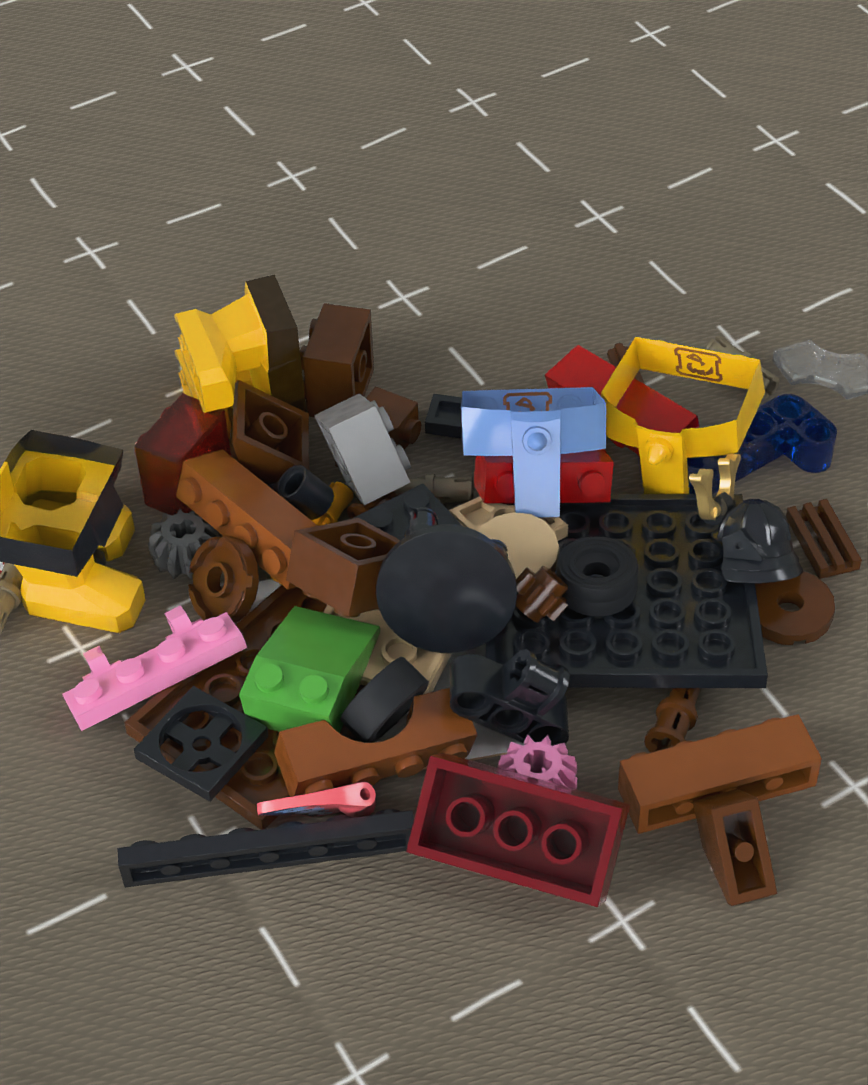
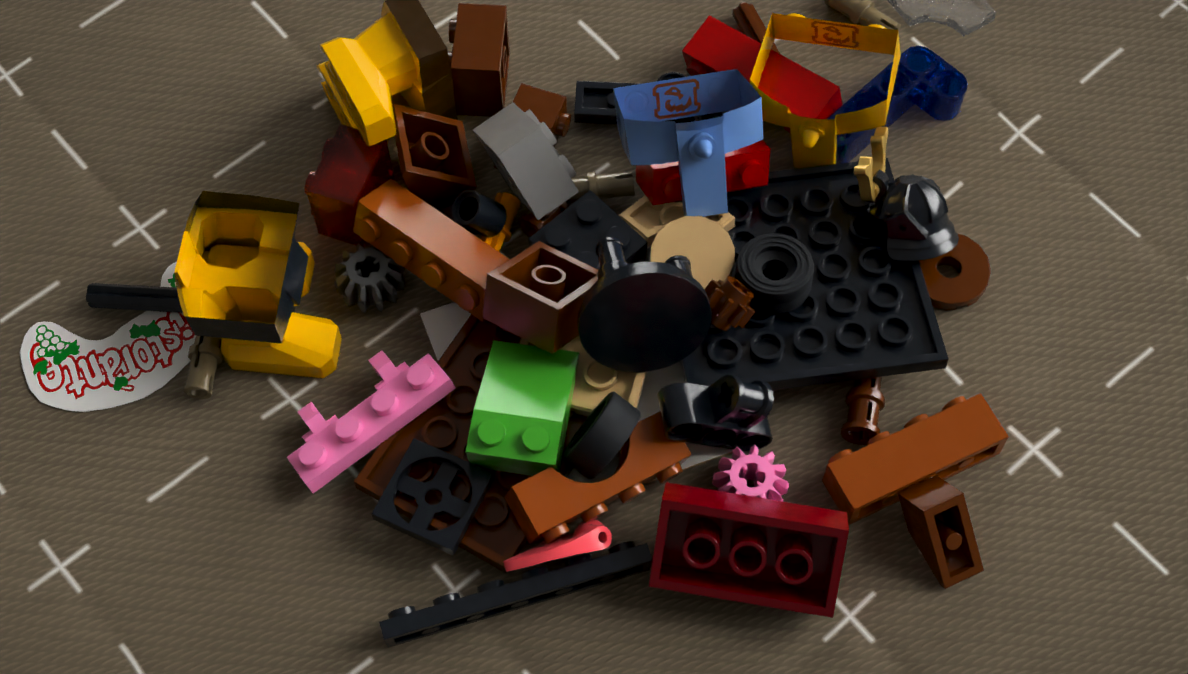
camera: 10 degrees left, 15 degrees up
reddish brown tile [188,536,259,623] -> none
reddish brown tile [786,499,862,579] -> none

